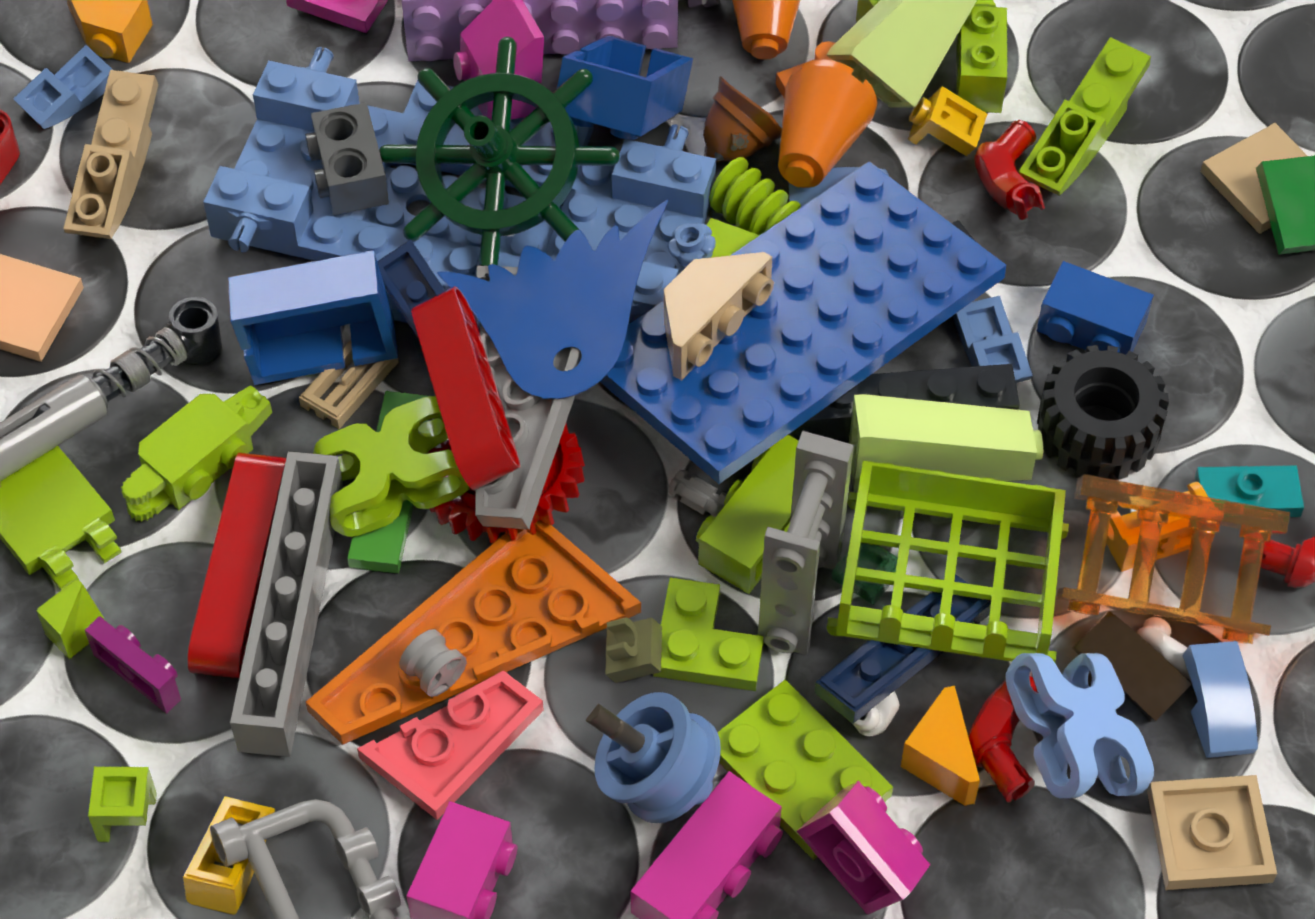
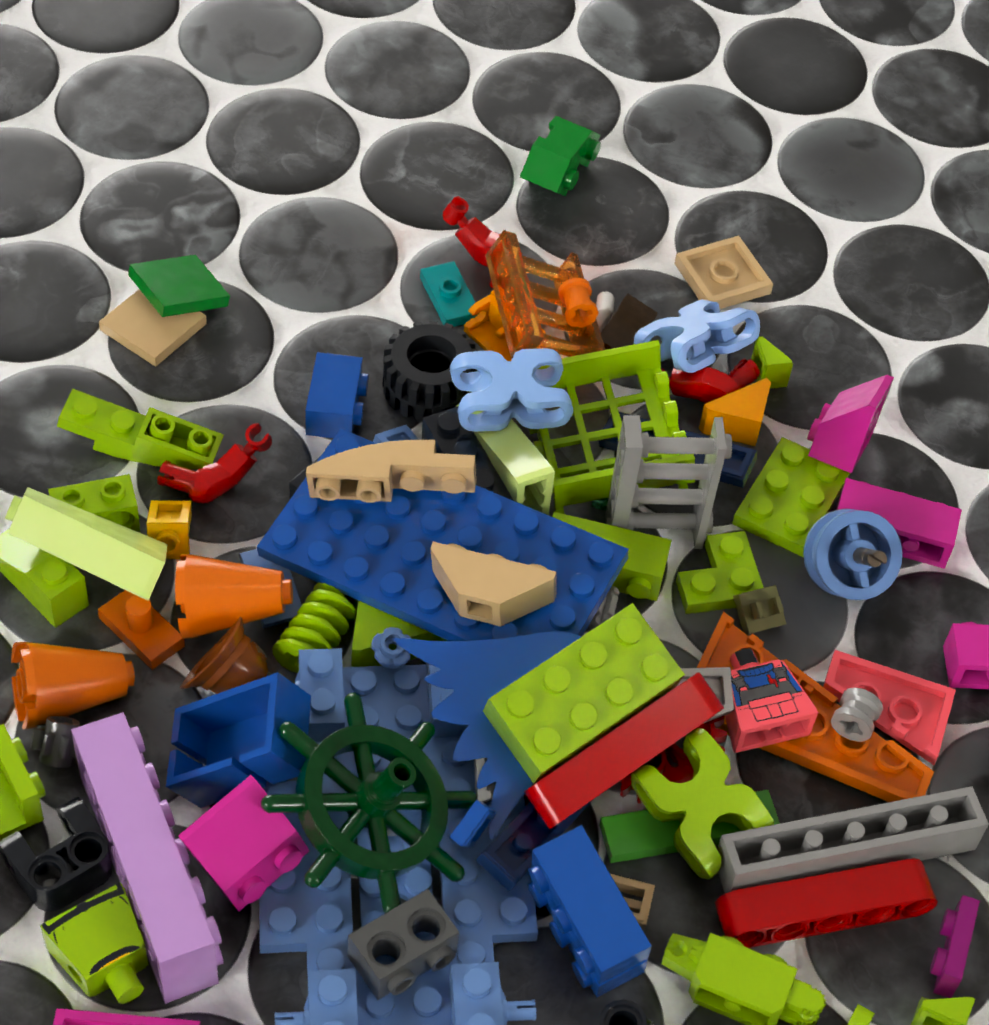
camera: 115 degrees left, 5 degrees down
medium blue slope [1182,641,1258,758] -> none
none -> tan slope [306,440,477,503]
none -> blue tile [449,800,496,848]
none -> light blue piece [450,348,573,432]
none -> lime brick [483,603,685,784]
none -> orange bush [558,278,599,328]
none -> coral torso [725,648,818,753]
none -> lime slope [751,336,793,389]

